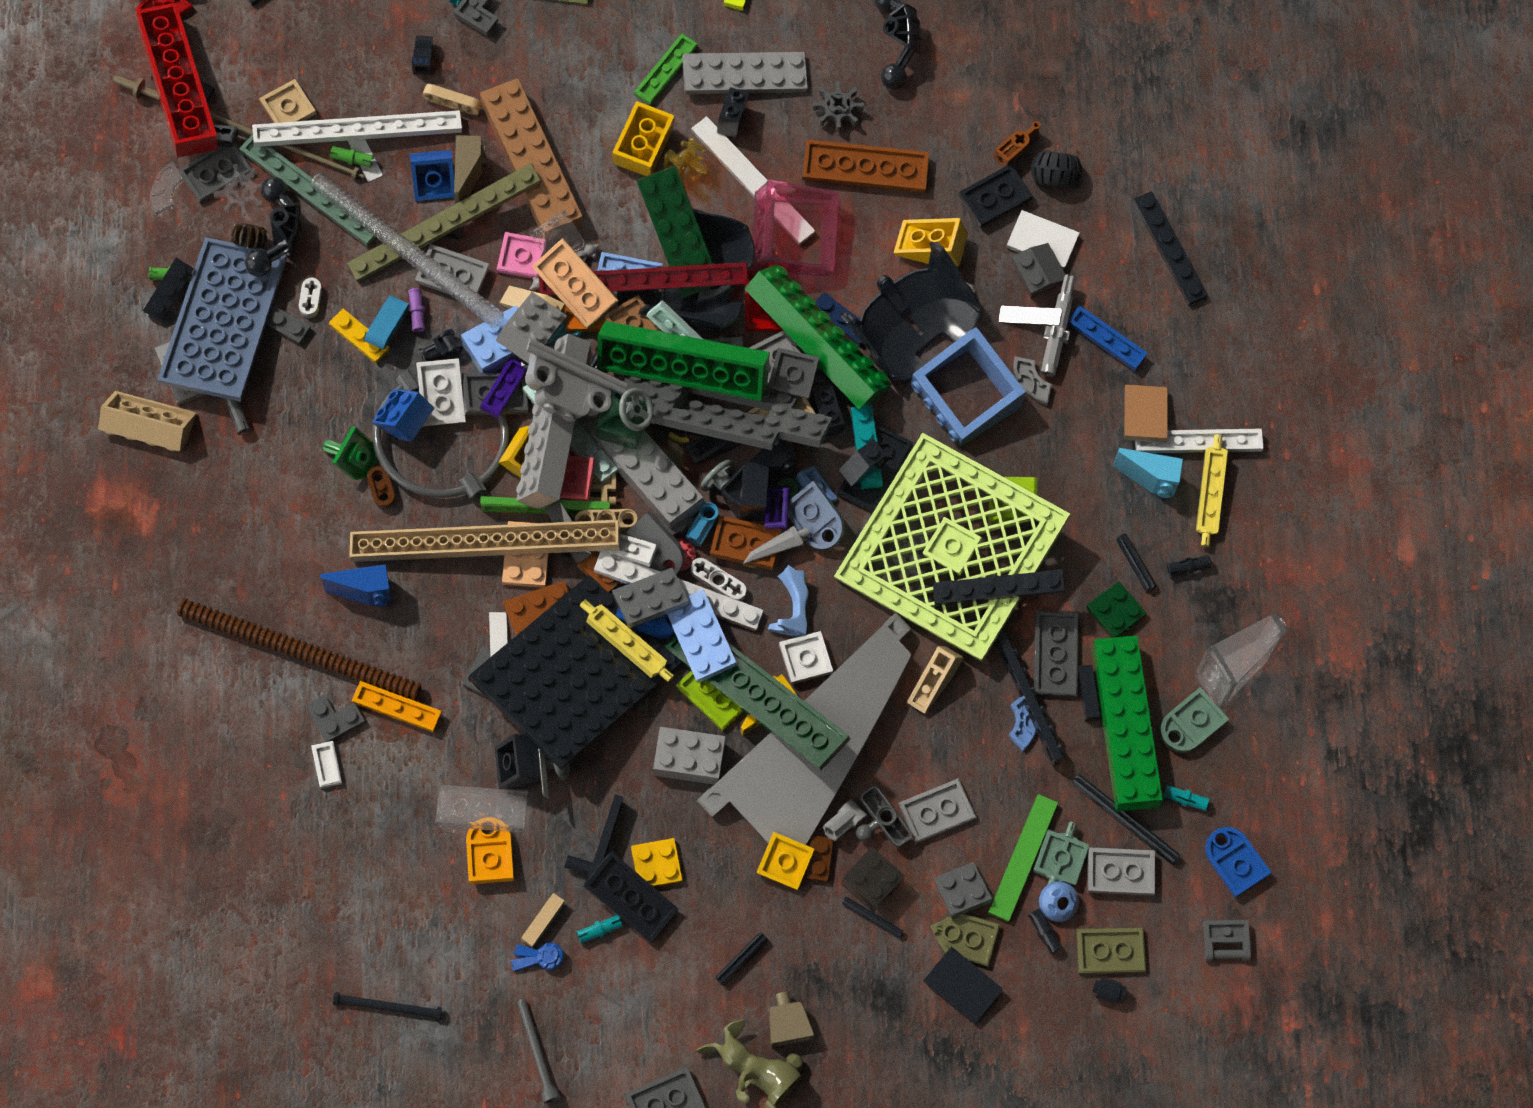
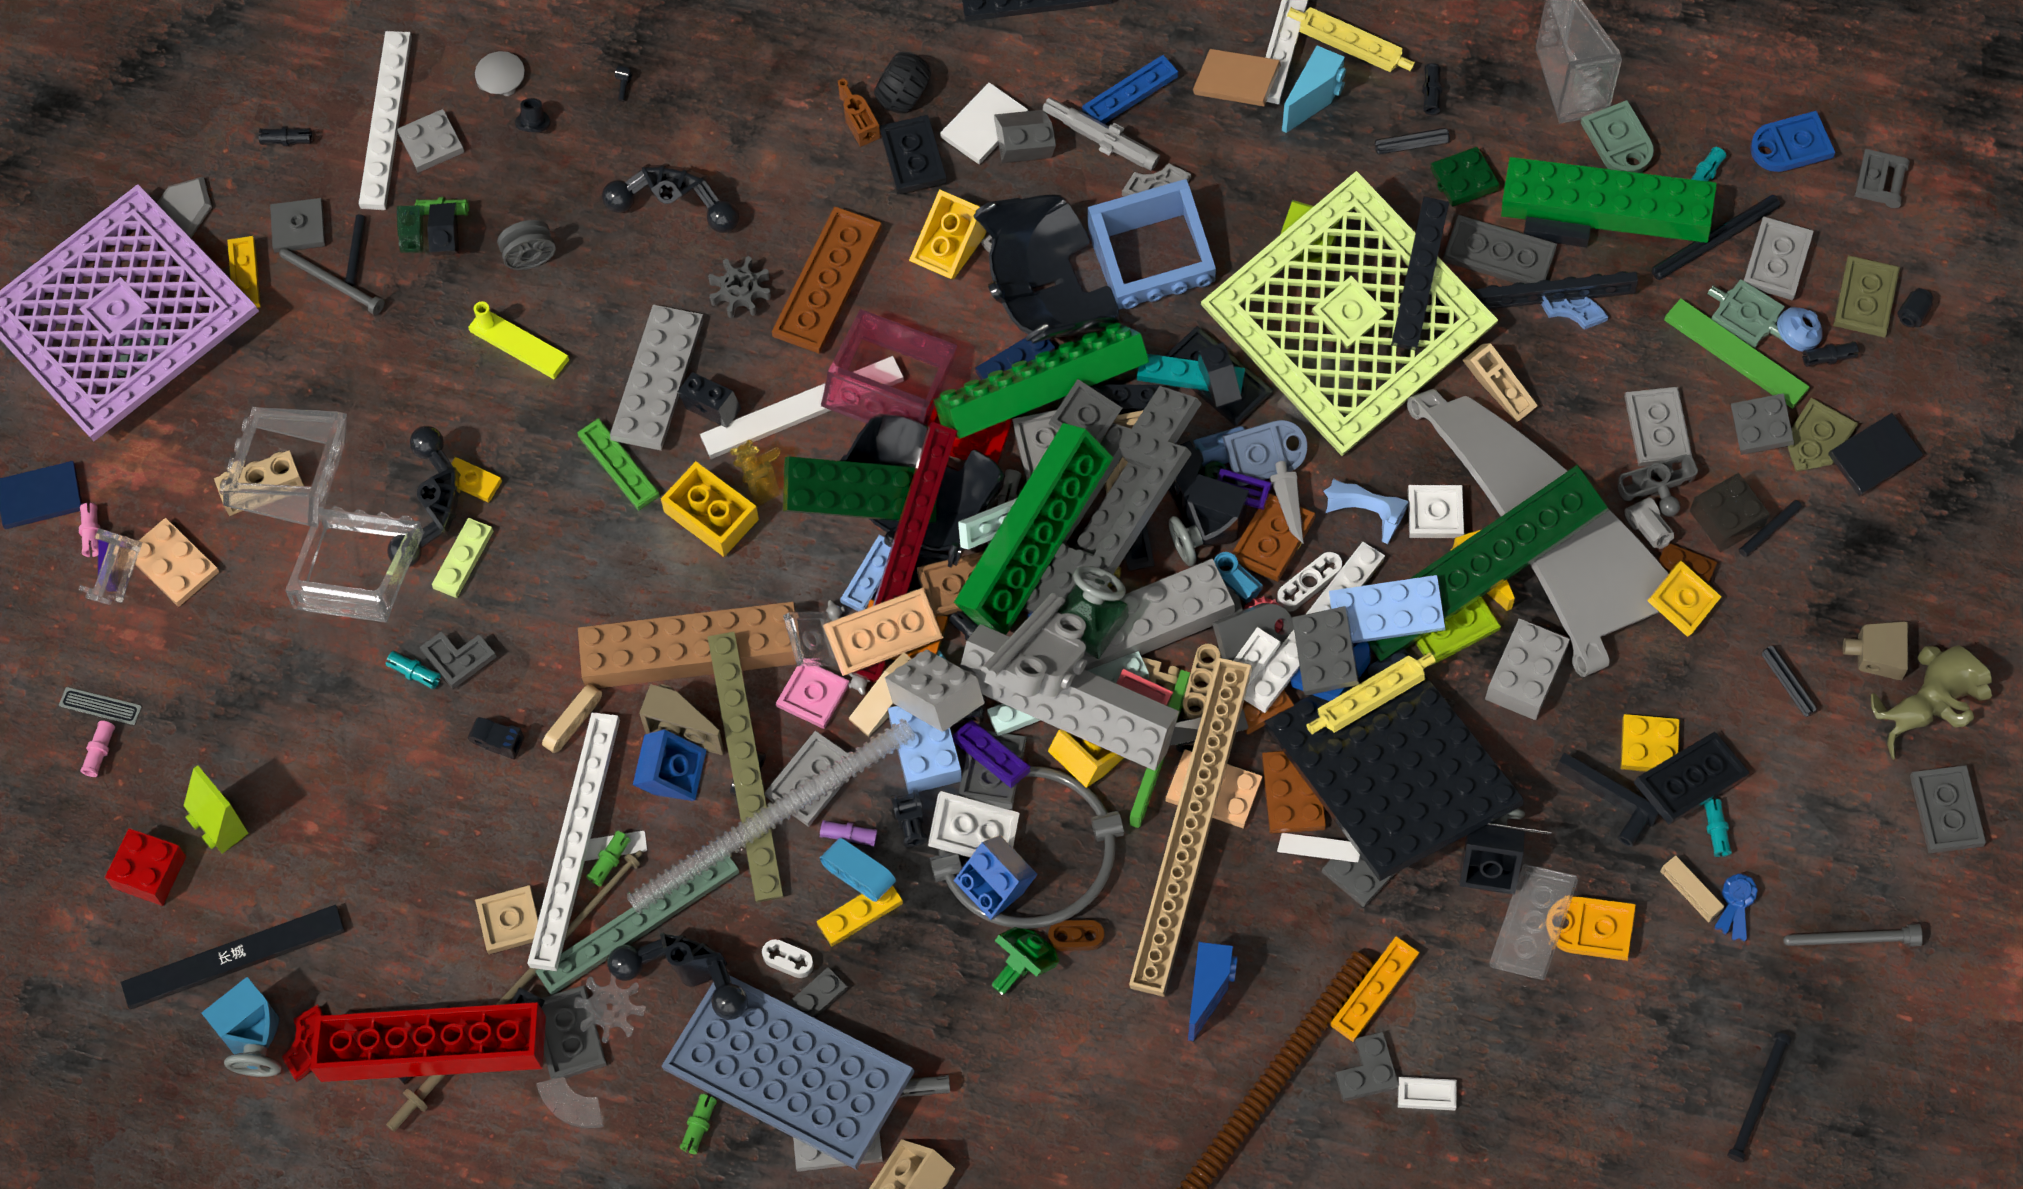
camera: 65 degrees left, 5 degrees down
black plate [143,257,194,322] -> none
dark brown gear [231,223,267,249] -> none
white sticker [999,306,1061,325] -> none

